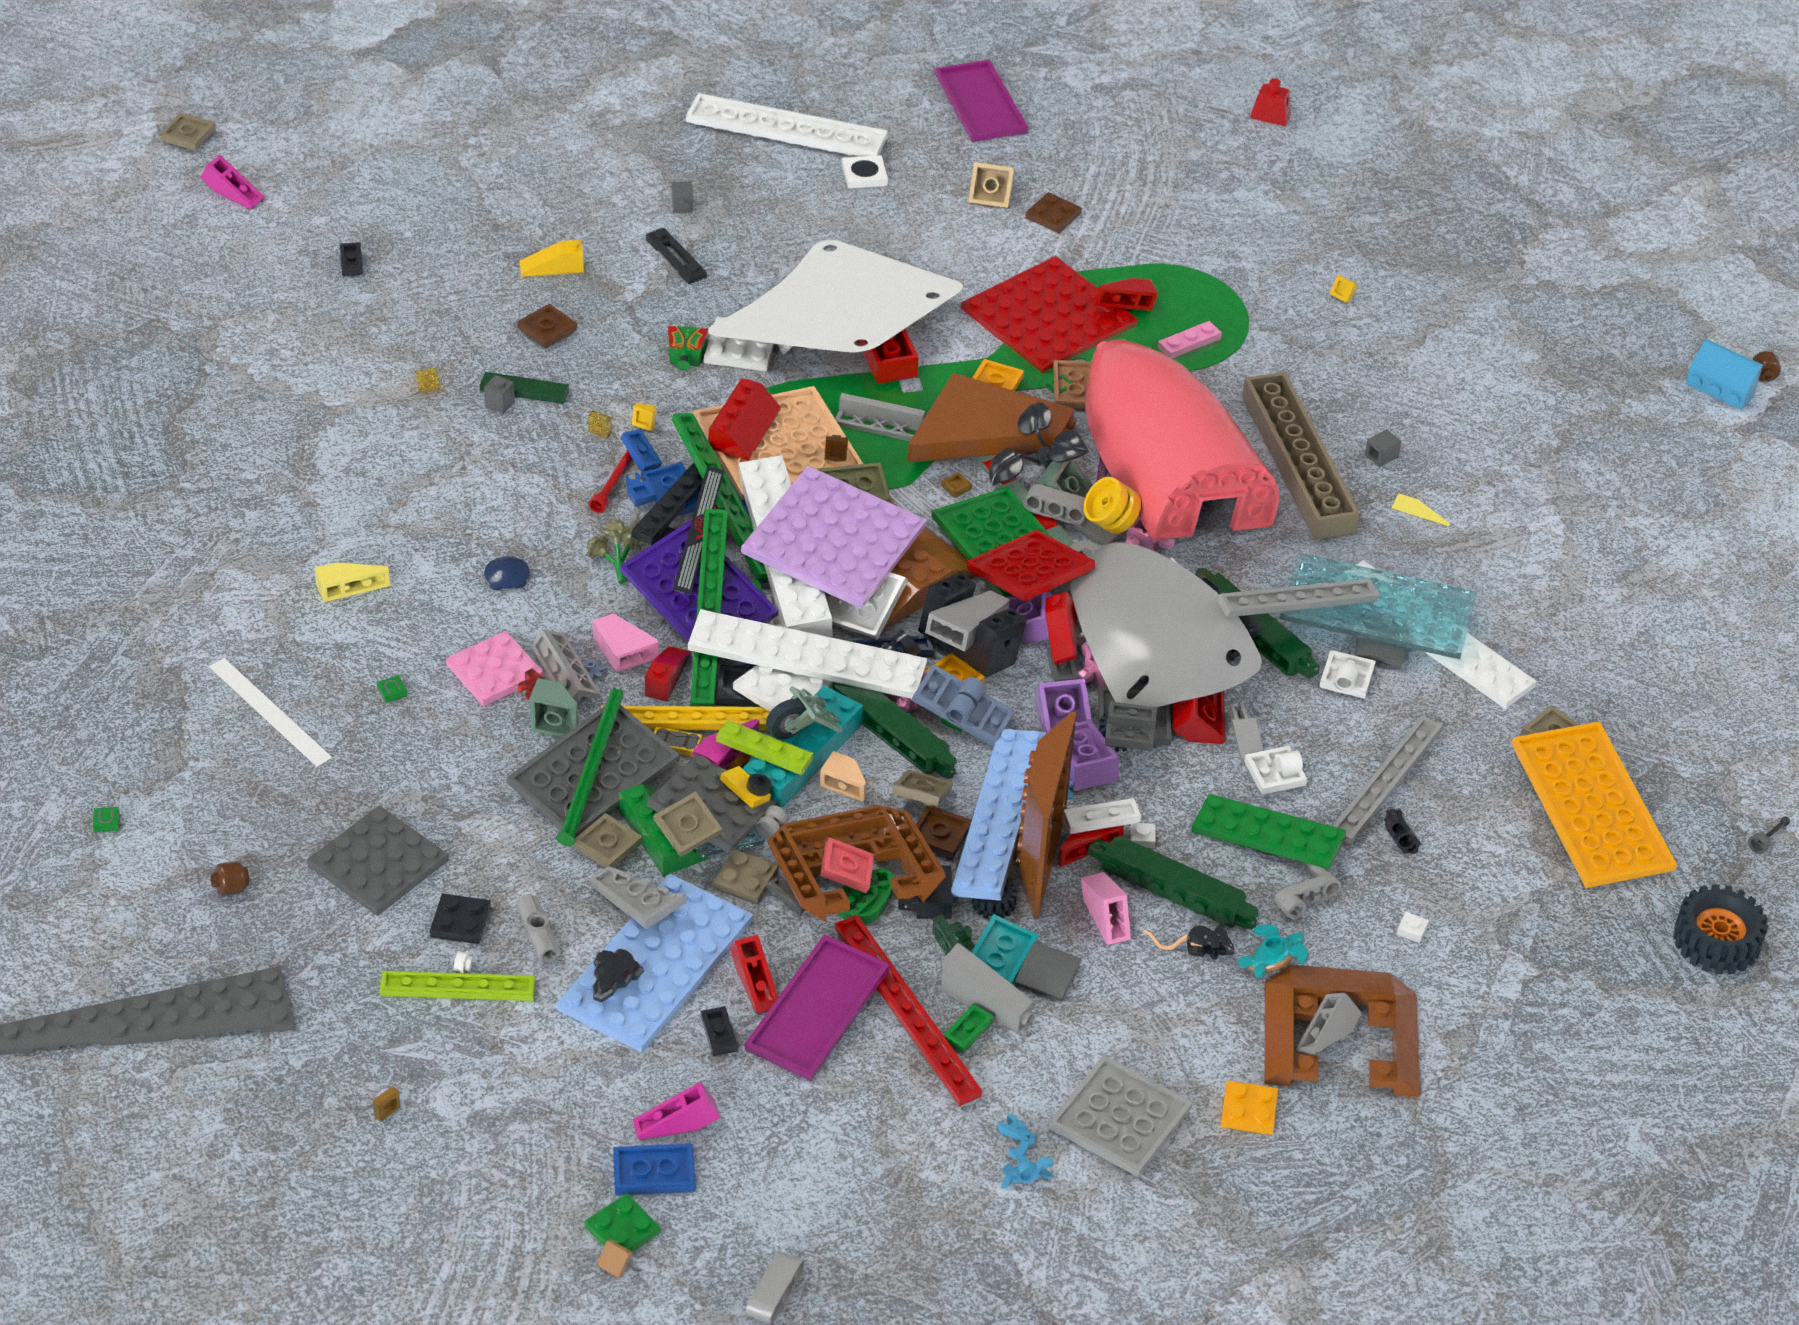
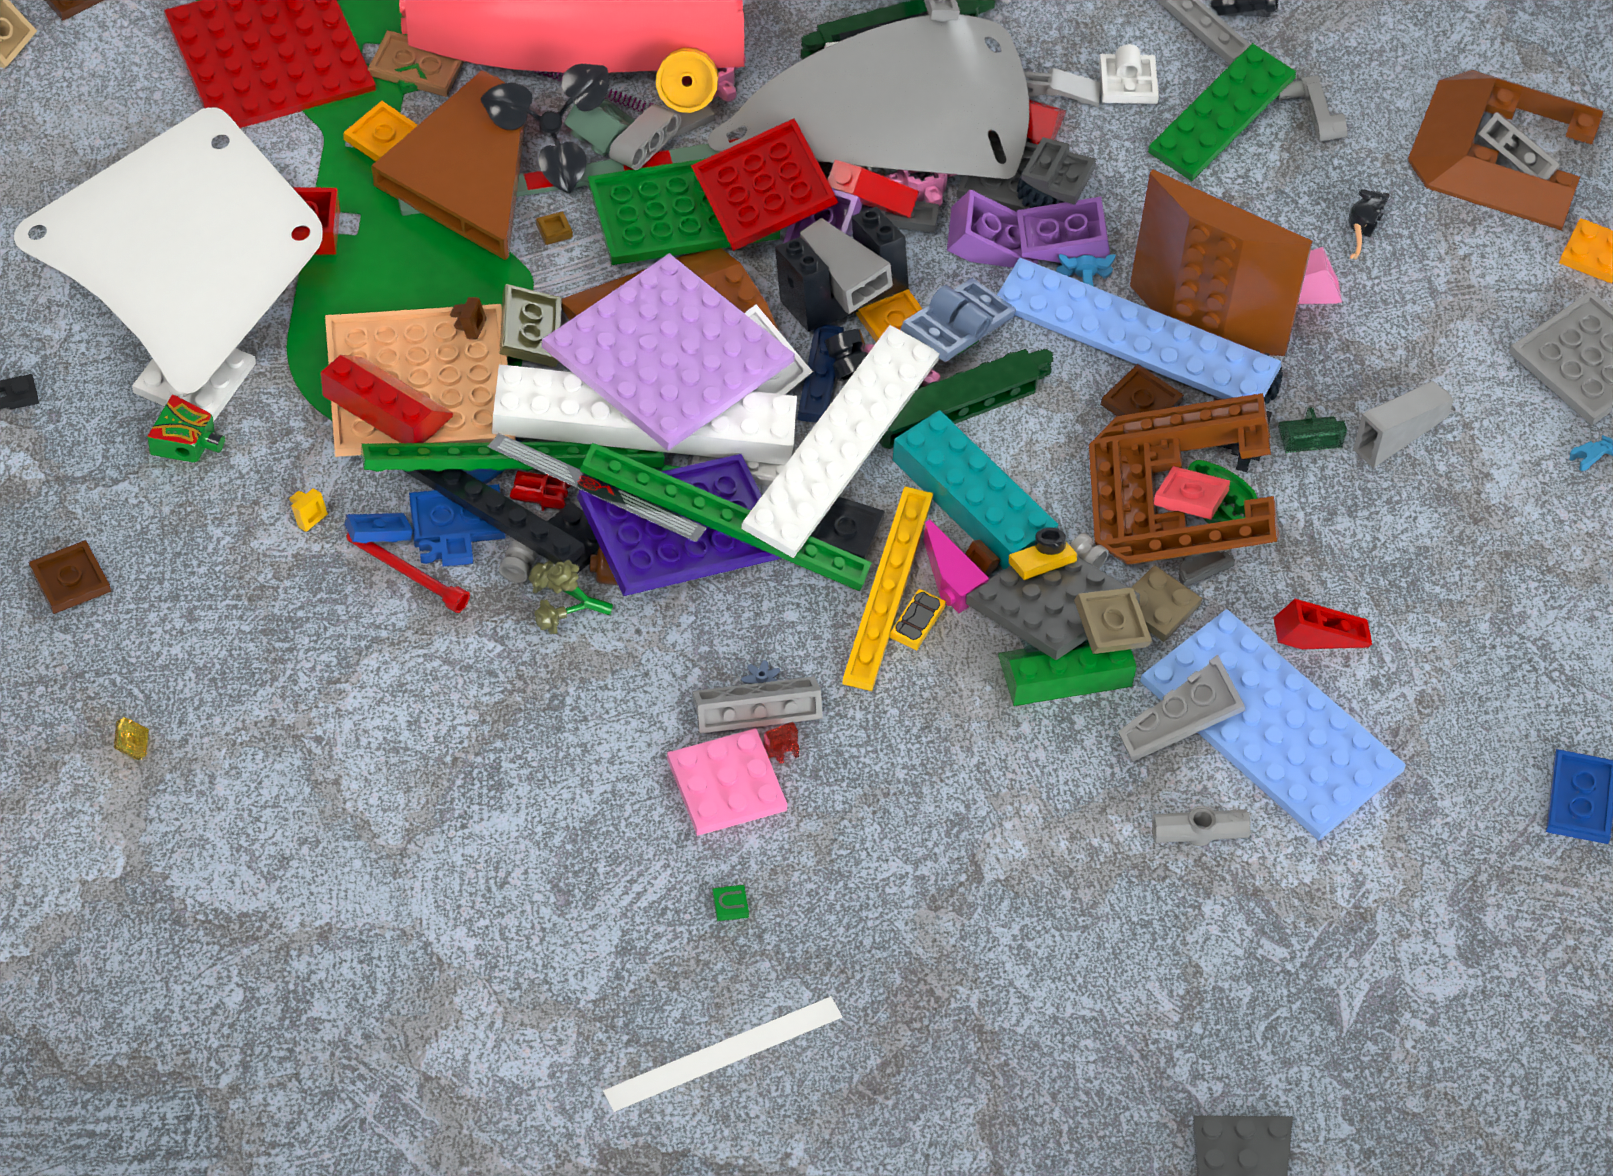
camera: 75 degrees left, 10 degrees up
reddish brown head [210,861,249,895] -> none
dark grey plate [307,805,449,916] -> none
light yellow slope [314,562,390,602] -> none
pearl gold tile [373,1086,400,1122] -> none
lime tile [379,971,536,1001] -> none
black plate [430,893,491,944] -> none
white plate [453,951,473,973] -> none
dark green tile [479,372,569,404] -> none
dark grey brick [484,375,515,414] -> none
dark blue dish [484,556,530,590] -> none
dark grey plate [507,705,680,838] -> none
sand green slope [530,678,578,737] -> none
green axle [556,688,623,846] -> none
dark tan plate [573,813,642,868] -> none
clear yellow plate [588,410,612,439] -> none
bright pink slope [593,614,659,673] -> none
black rock [593,949,644,1002] -> none
dark pink slope [633,1082,721,1140] -> none
red slope [645,646,691,702] -> none
black plate [700,1006,738,1056] -> none
lime plate [716,720,813,775] -> none
white plate [733,665,833,723] -> none
magenta tile [744,934,890,1081] -> none
plate [766,686,843,739] -> none
light nougat slope [820,751,866,802] -> none
light grey fence [835,393,925,441] -> none
red plate [835,915,982,1106] -> none
dark tan plate [892,770,953,807] -> none
green plate [943,1004,994,1054] -> none
teal plate [971,914,1039,984] -> none
dark grey slope [1015,942,1082,1001] -> none
dark green hinge [1088,836,1259,930] -> none
teal animal [1237,924,1309,978] -> none
white plate [1396,912,1429,943] -> none

